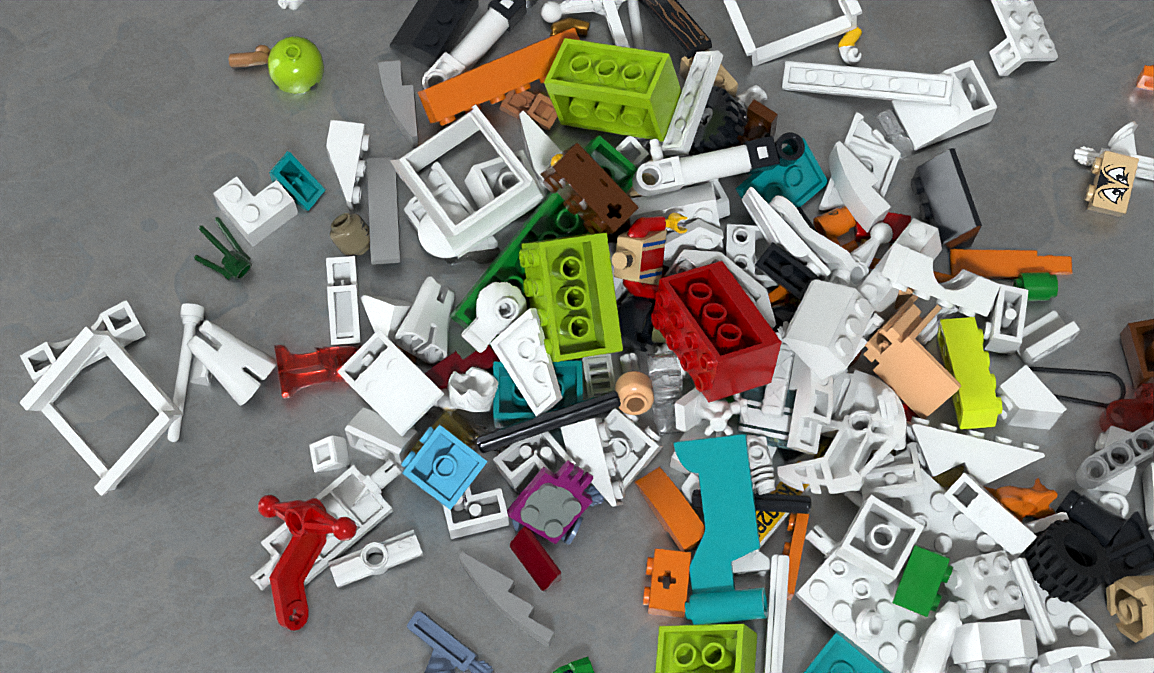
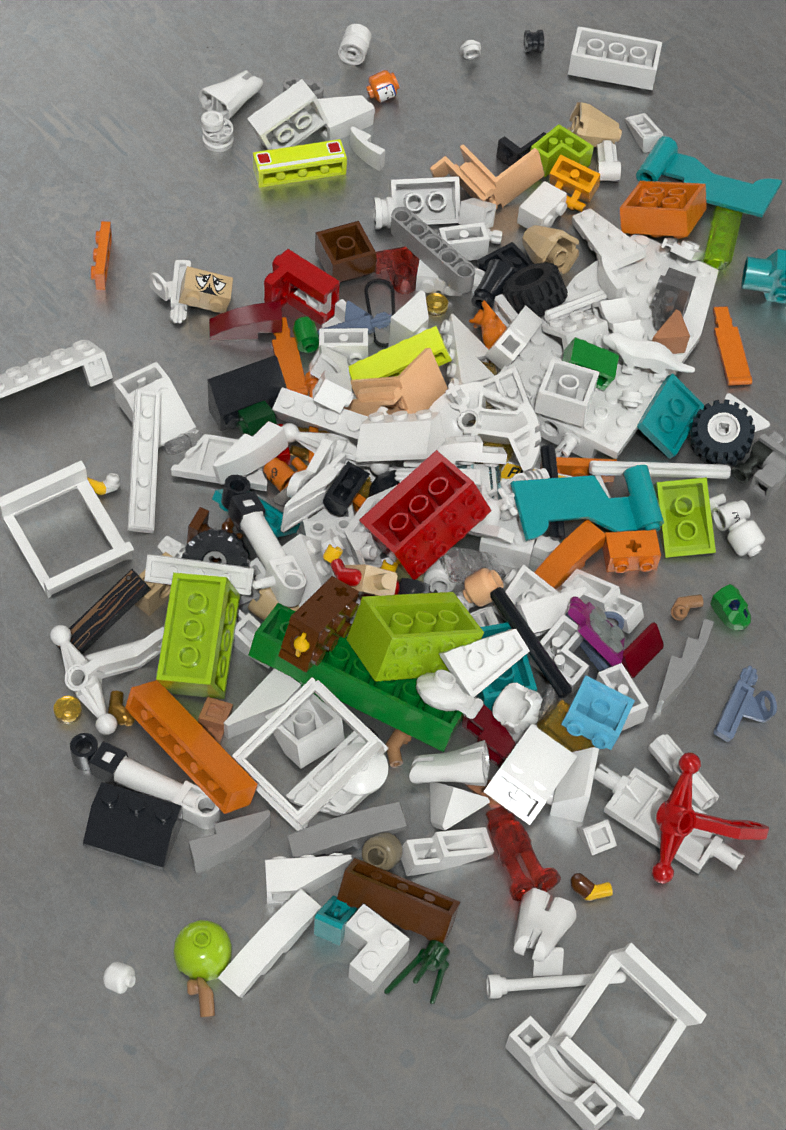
camera: 105 degrees left, 15 degrees down
none -> dark red slope [209,301,282,340]
none -> white slope [218,889,322,998]
none -> dark green brick [237,400,277,437]
none -> red brick [264,249,340,325]
none -> sand blue piece [317,300,392,334]
none -> reddish brown brick [337,858,461,944]
none -> medium nougat arm [385,729,412,767]
none -> clear yellow tile [426,293,448,316]
none -> white slope [562,569,644,634]
none -> arm [570,873,613,901]
none -> medium nougat arm [671,594,704,621]

